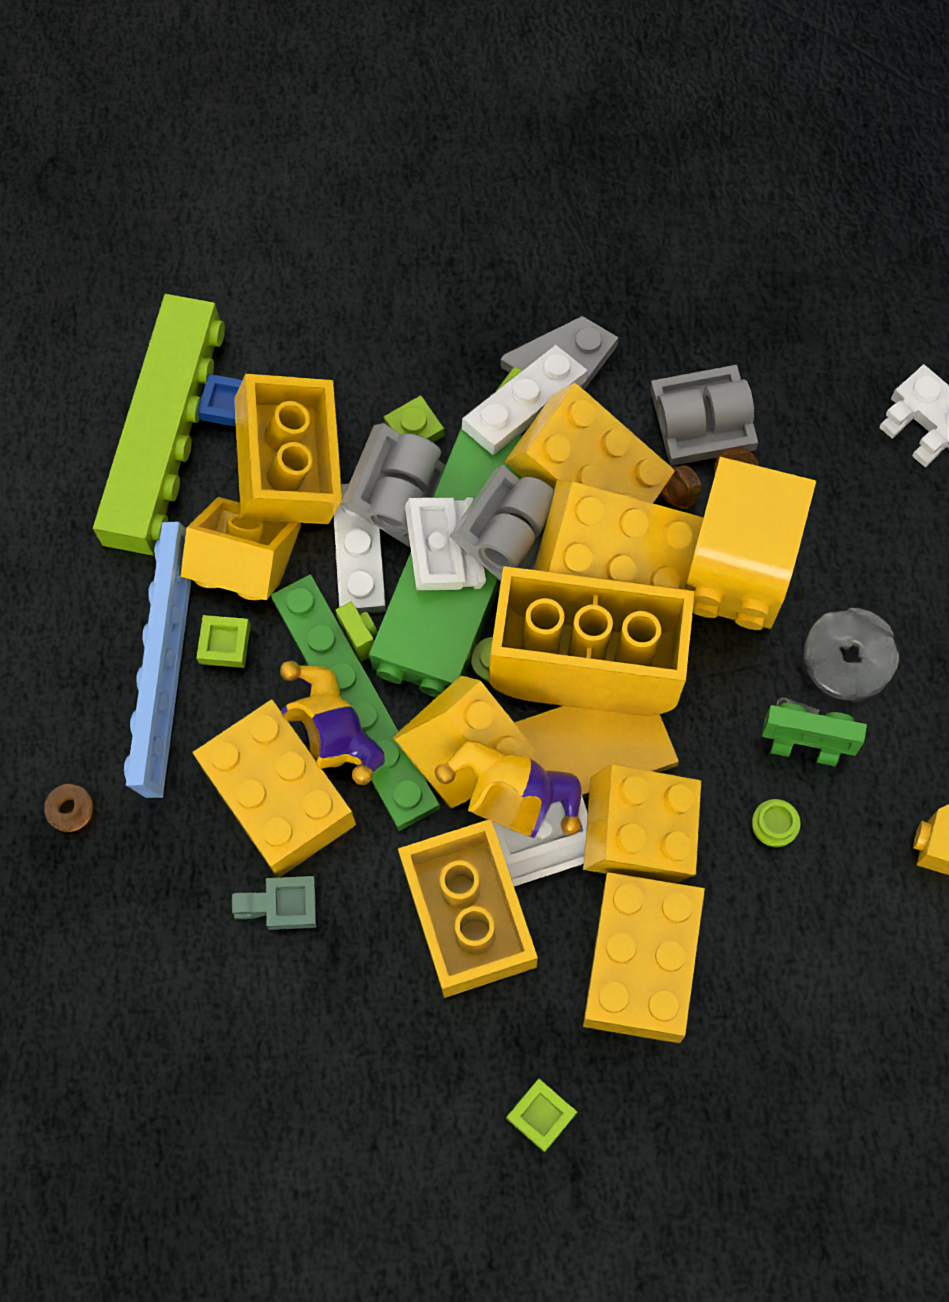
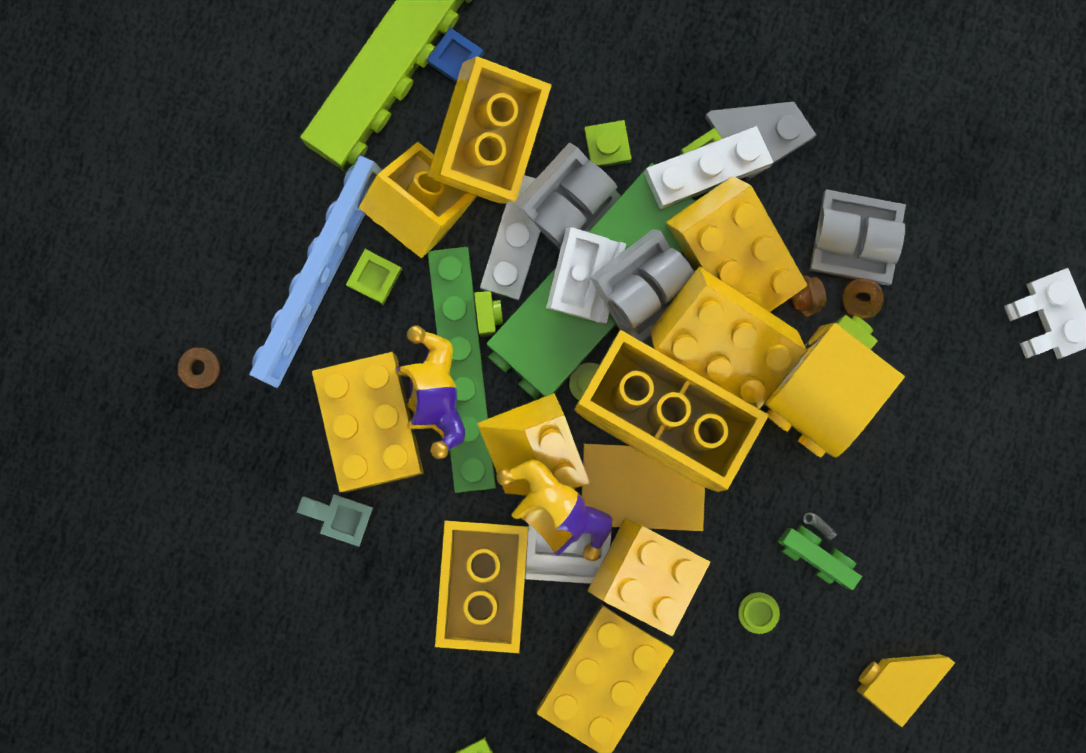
camera: 20 degrees right, 15 degrees up
clear plate [803,608,899,703] -> none

